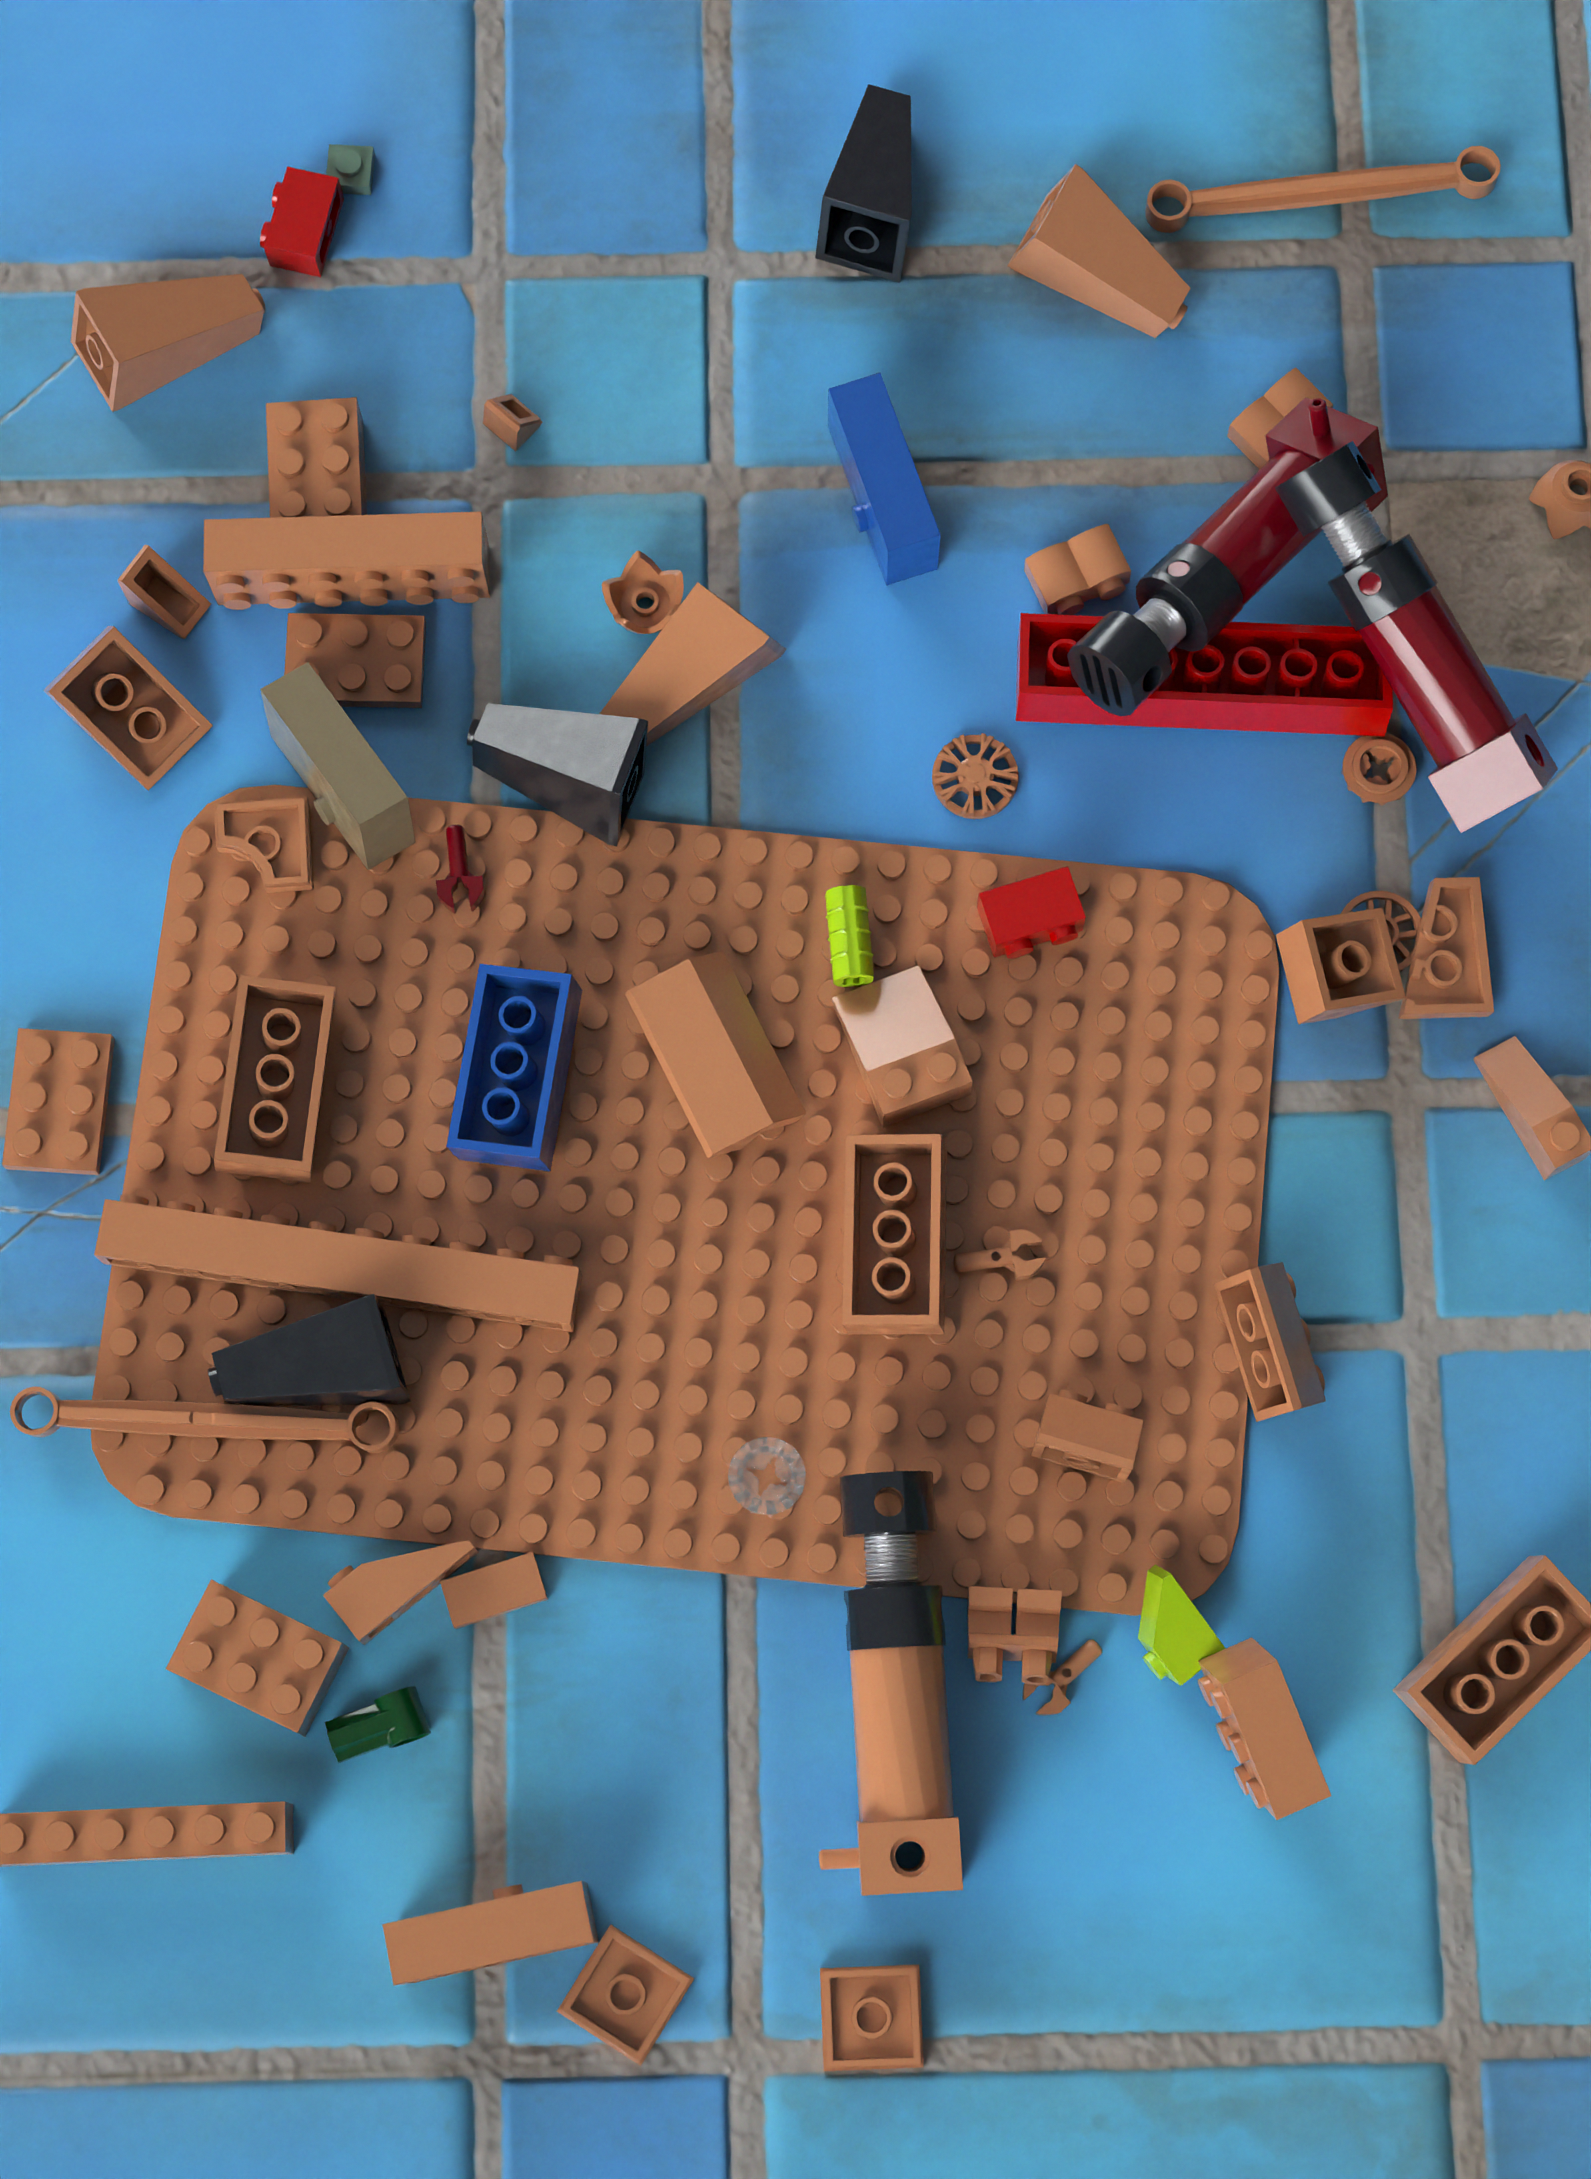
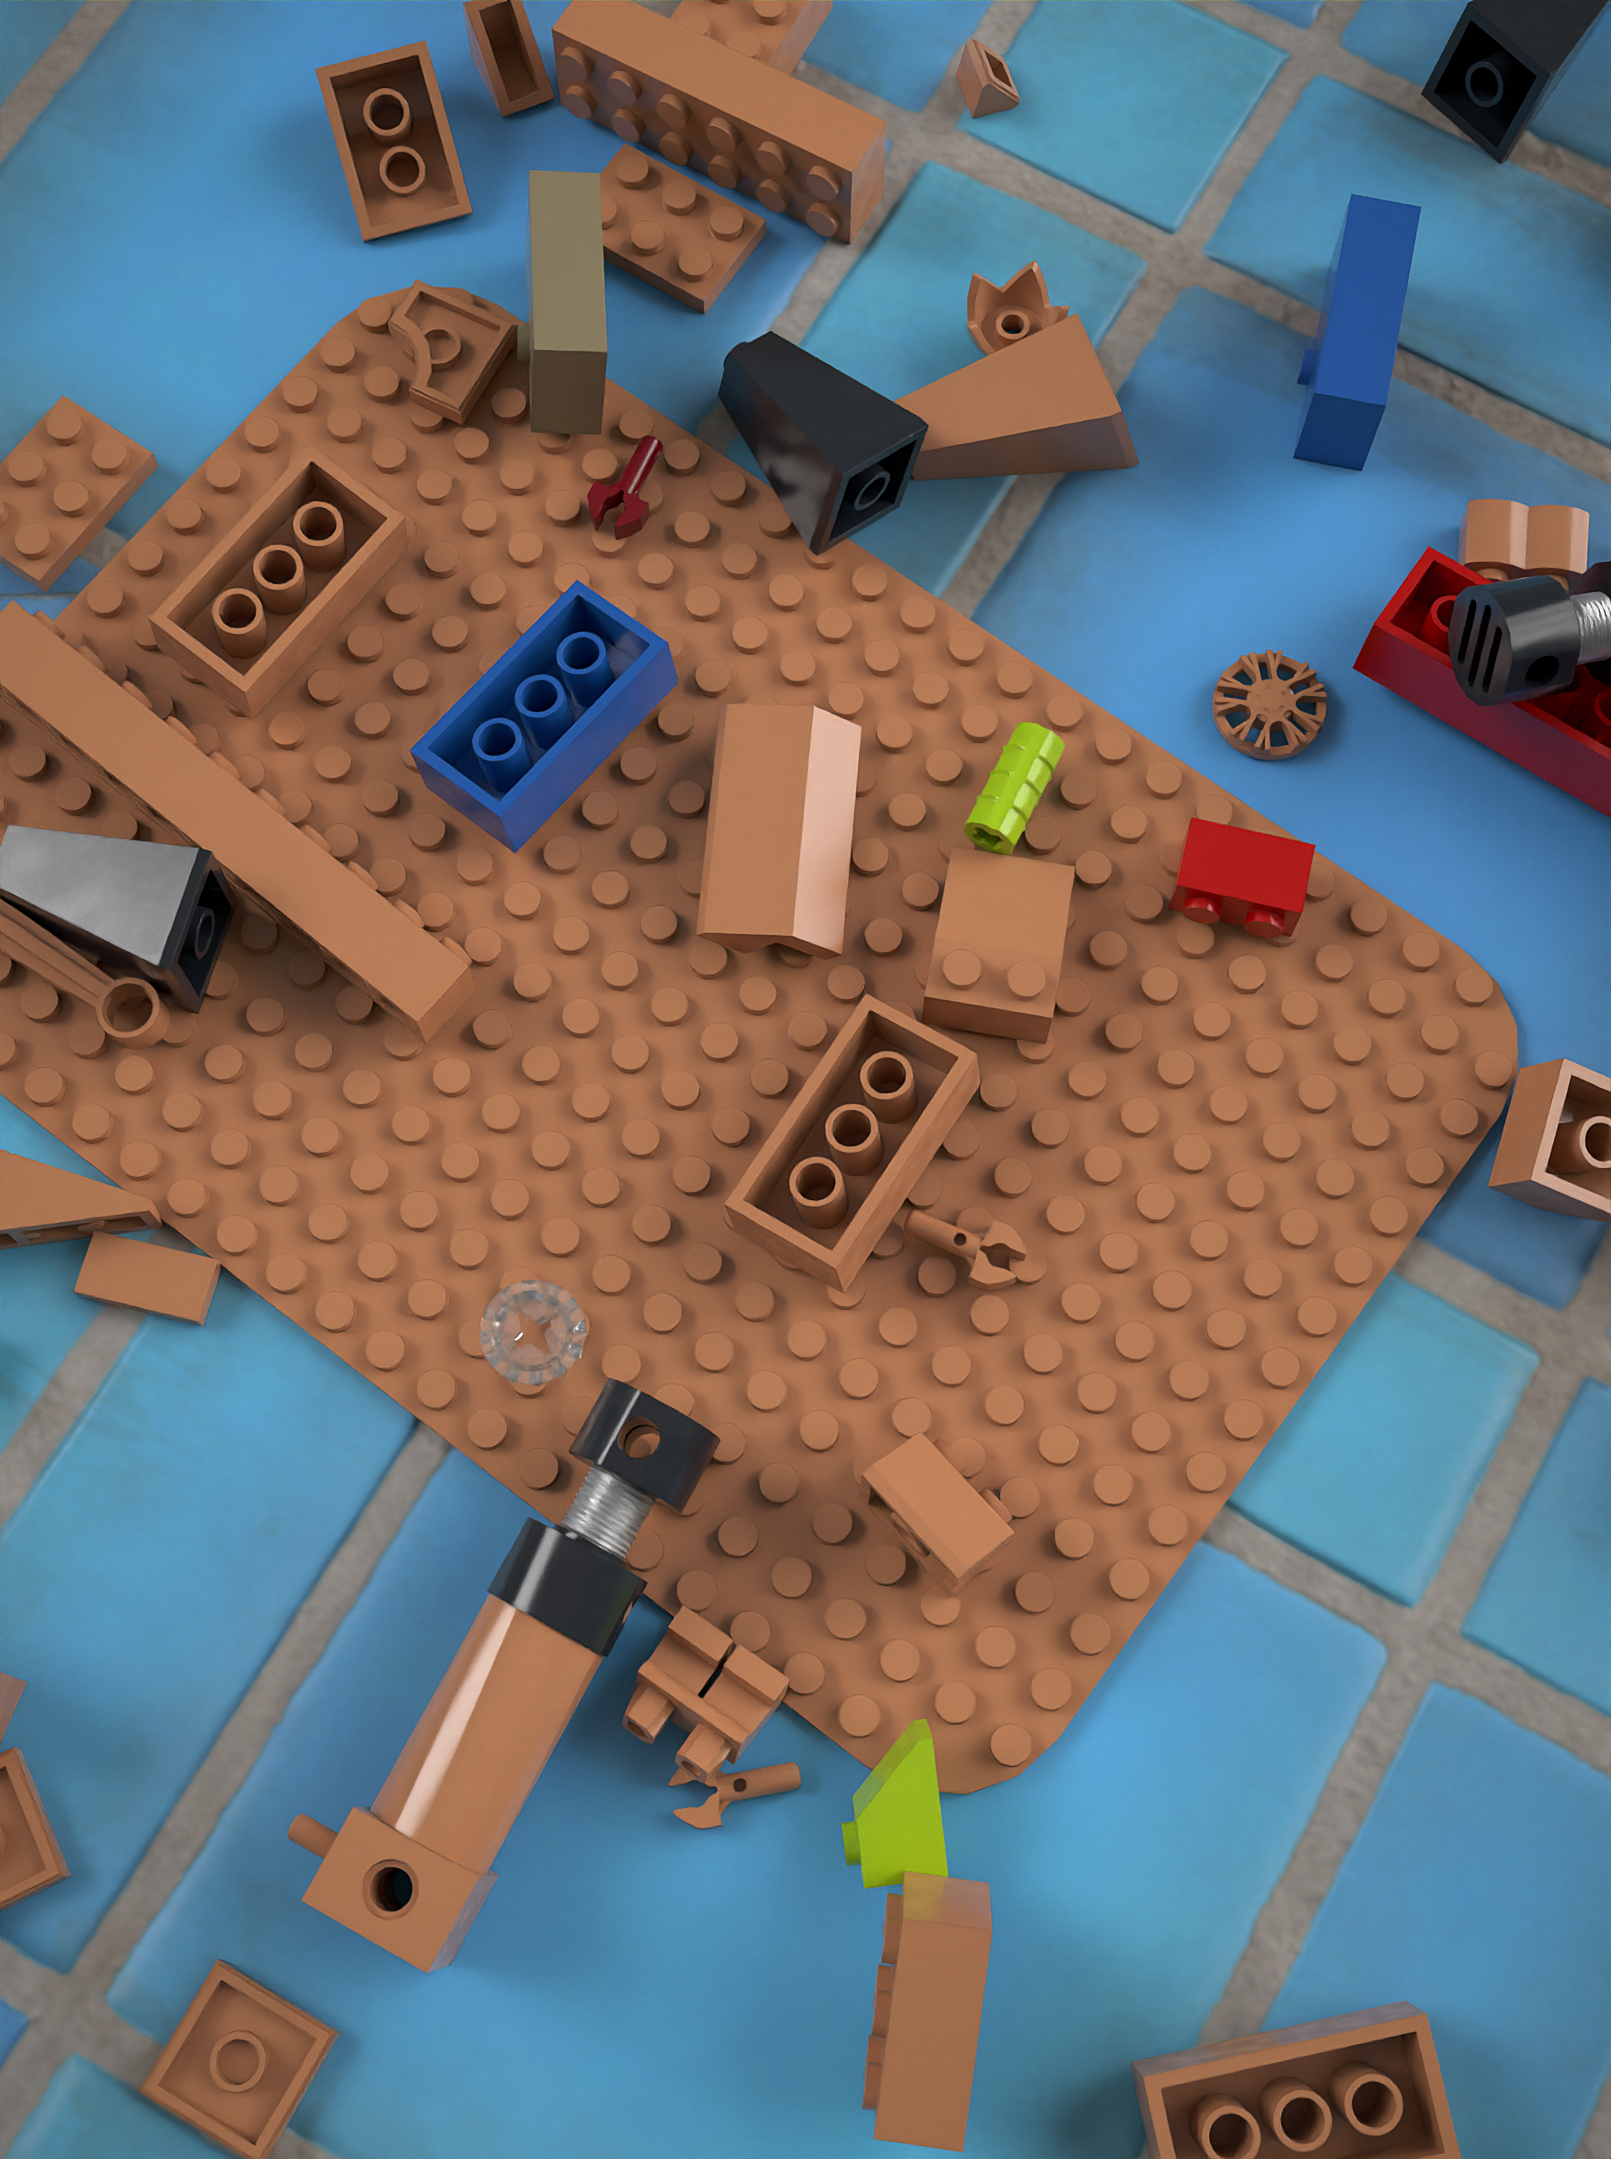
camera: 30 degrees right, 5 degrees down
nougat slope [1214,1262,1326,1422] -> none

